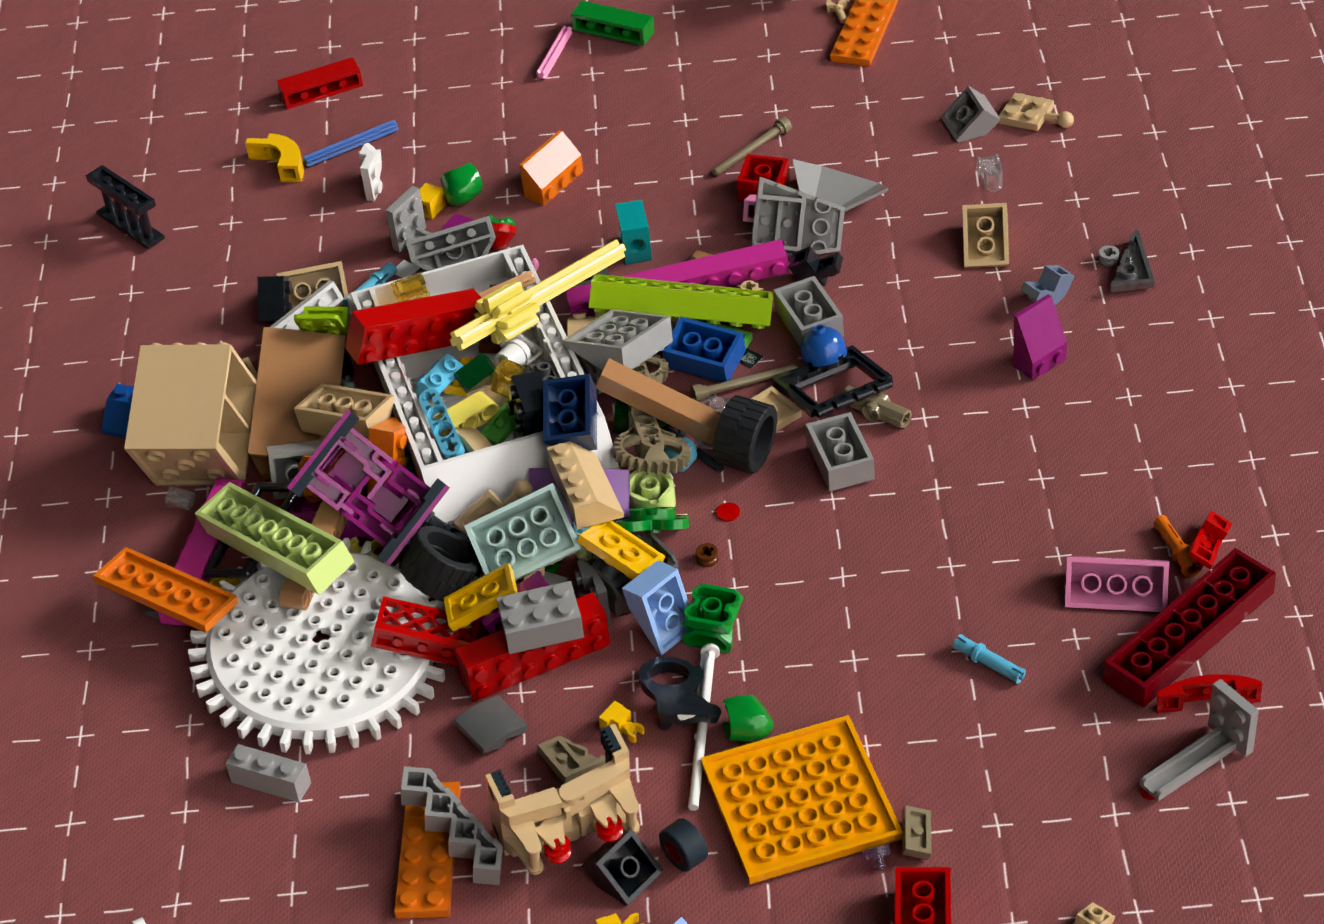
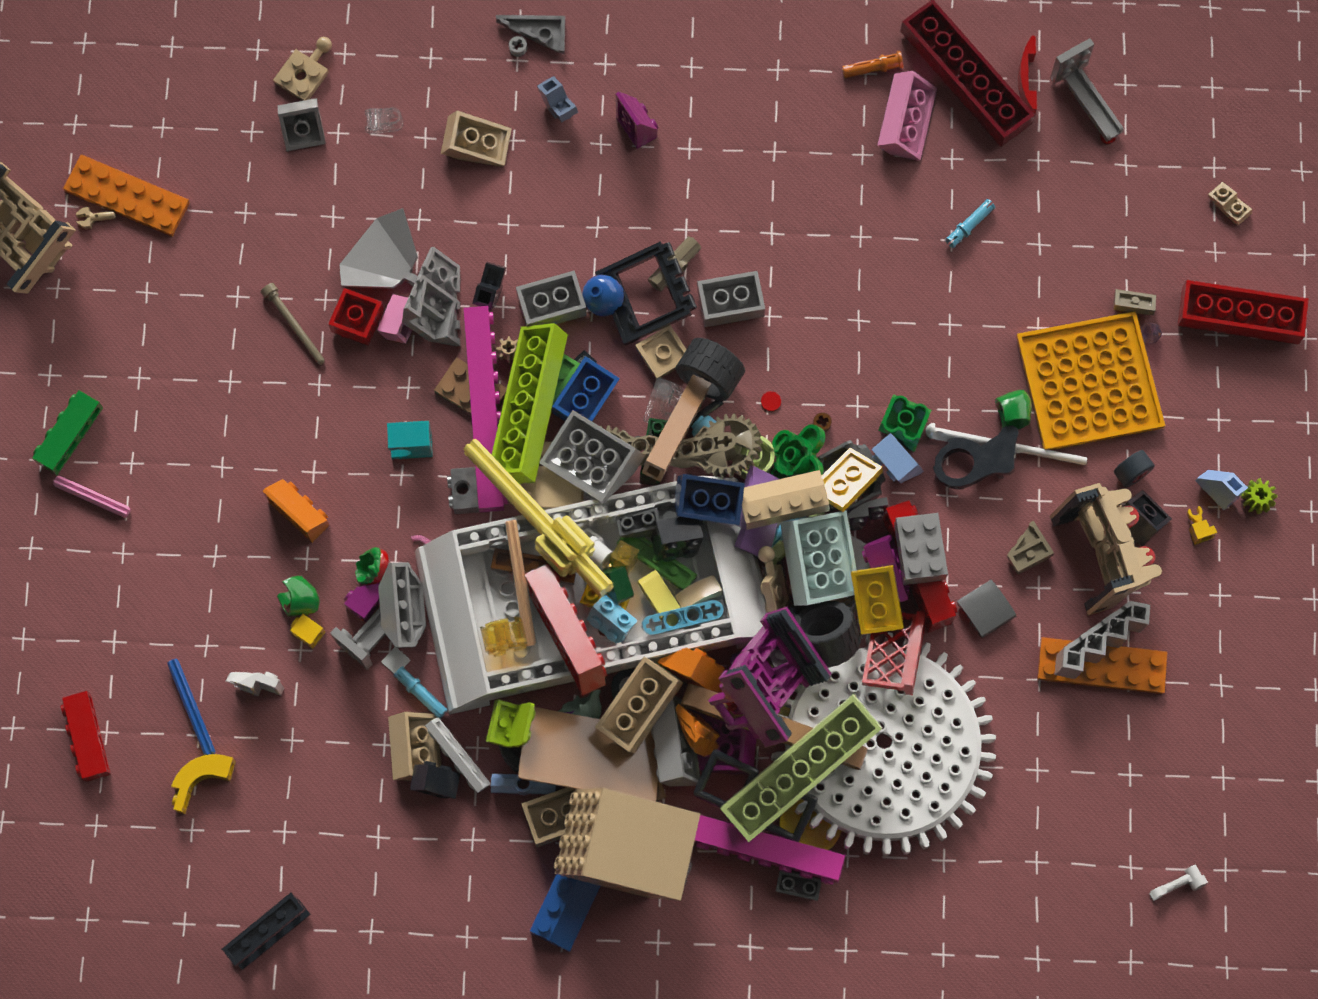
camera: 90 degrees left, 30 degrees up
orange plate [93,547,239,633] -> none
light grey brick [226,744,311,803] -> none
yellow piece [599,701,644,743] -> none
dark tan piece [691,364,798,402] -> none
red slope [1187,510,1232,569] -> none

